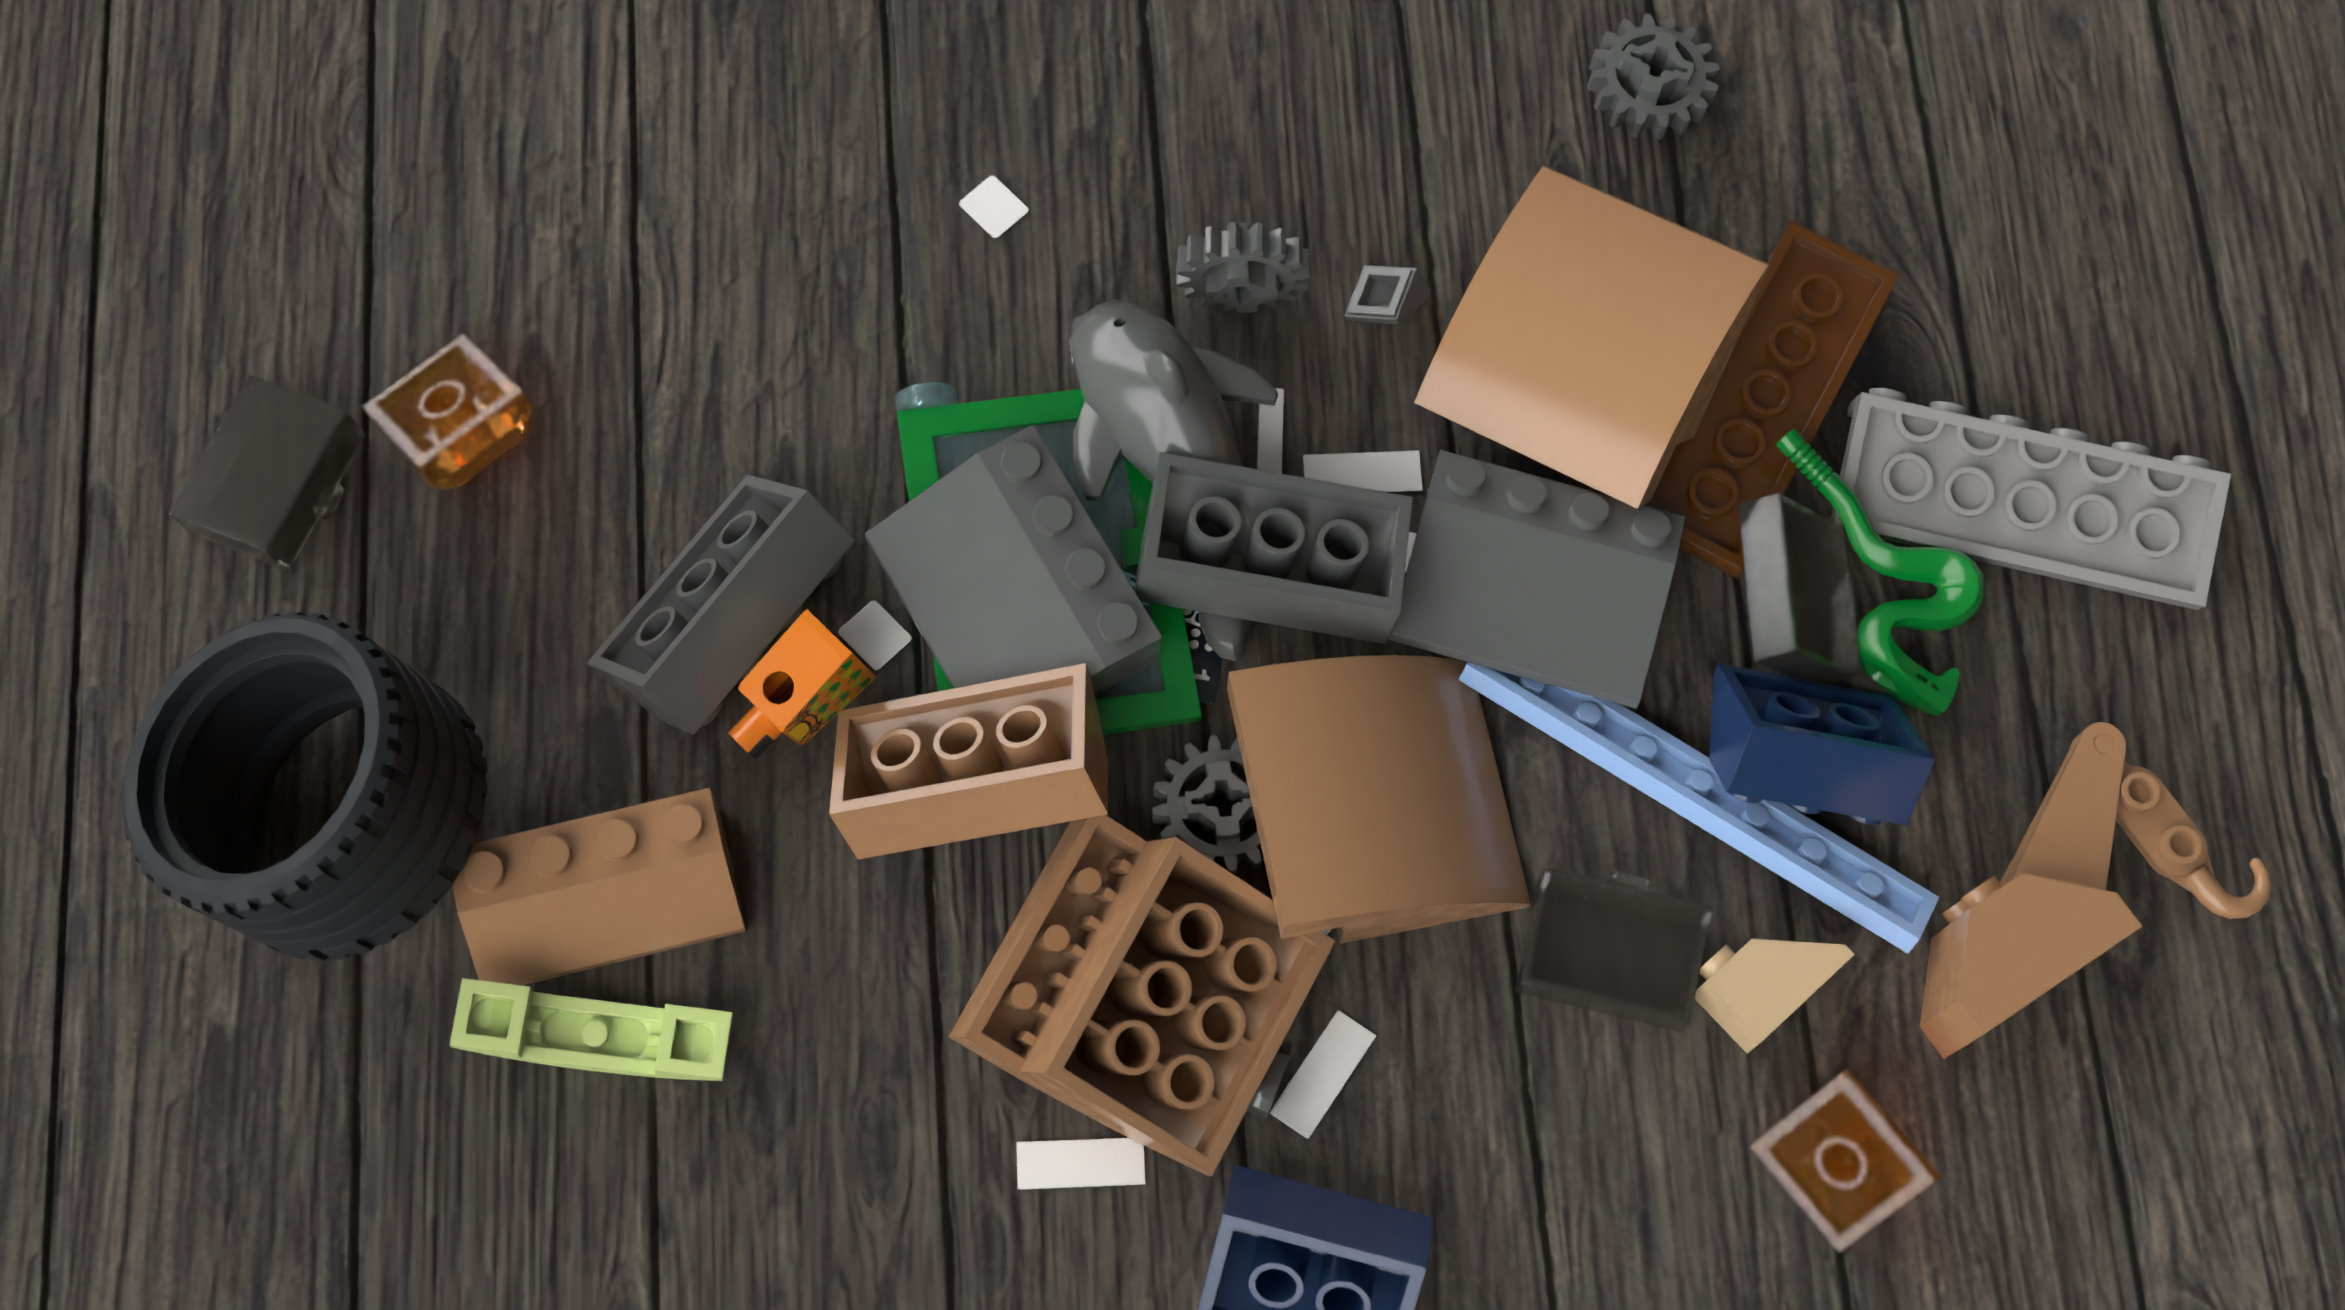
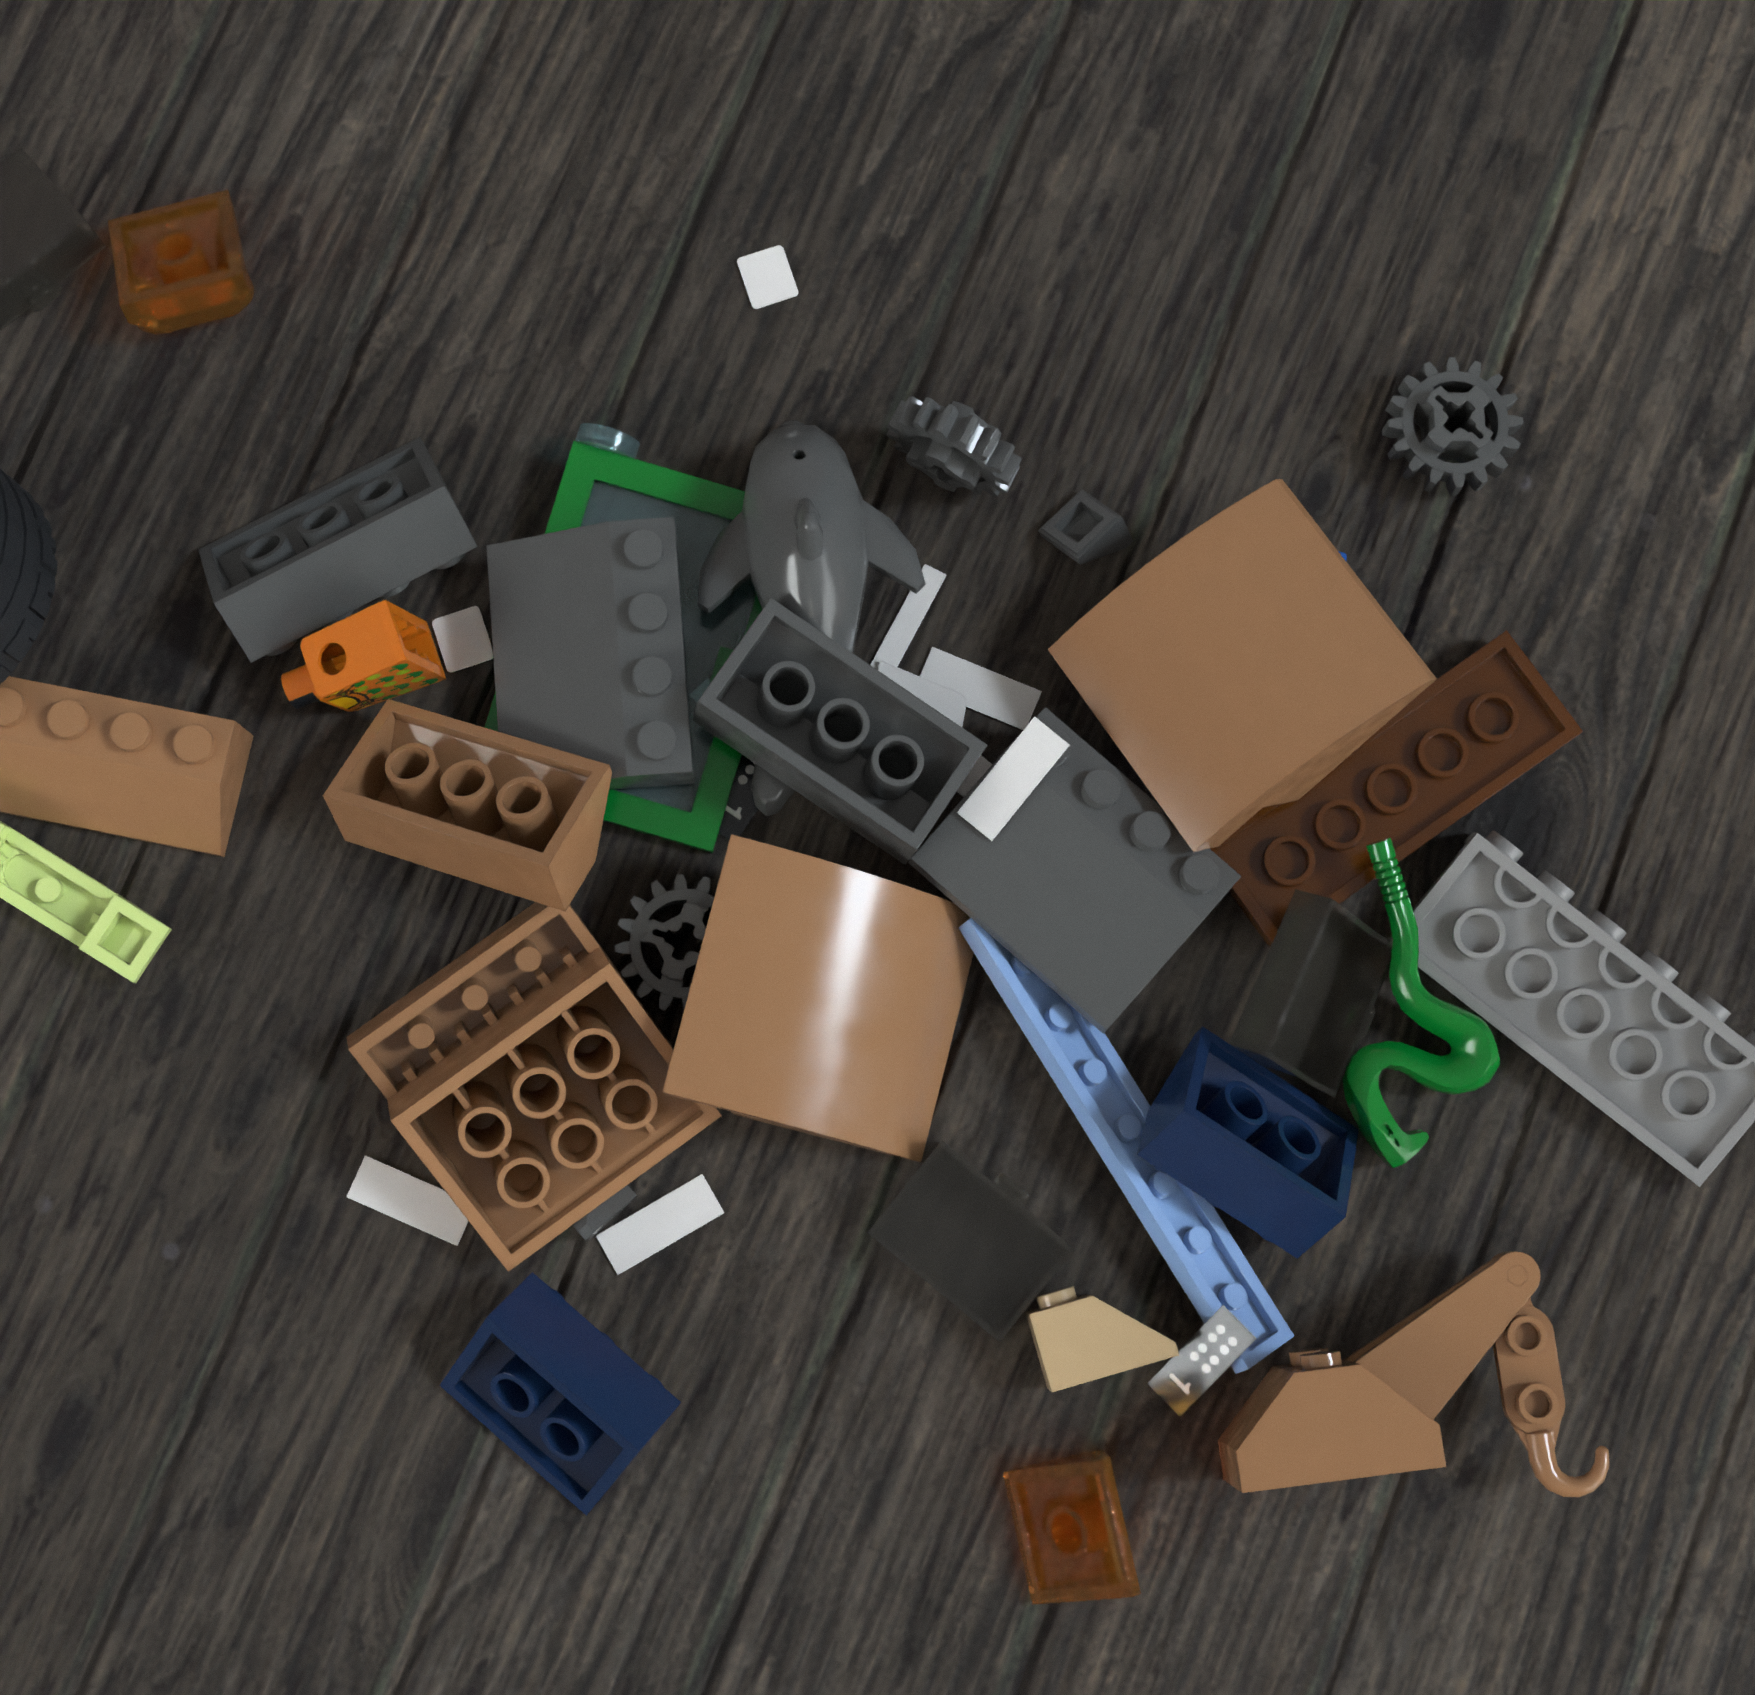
camera: 30 degrees right, 10 degrees up
none -> white sticker [957,716,1070,841]
none -> sticker [1148,1305,1257,1417]

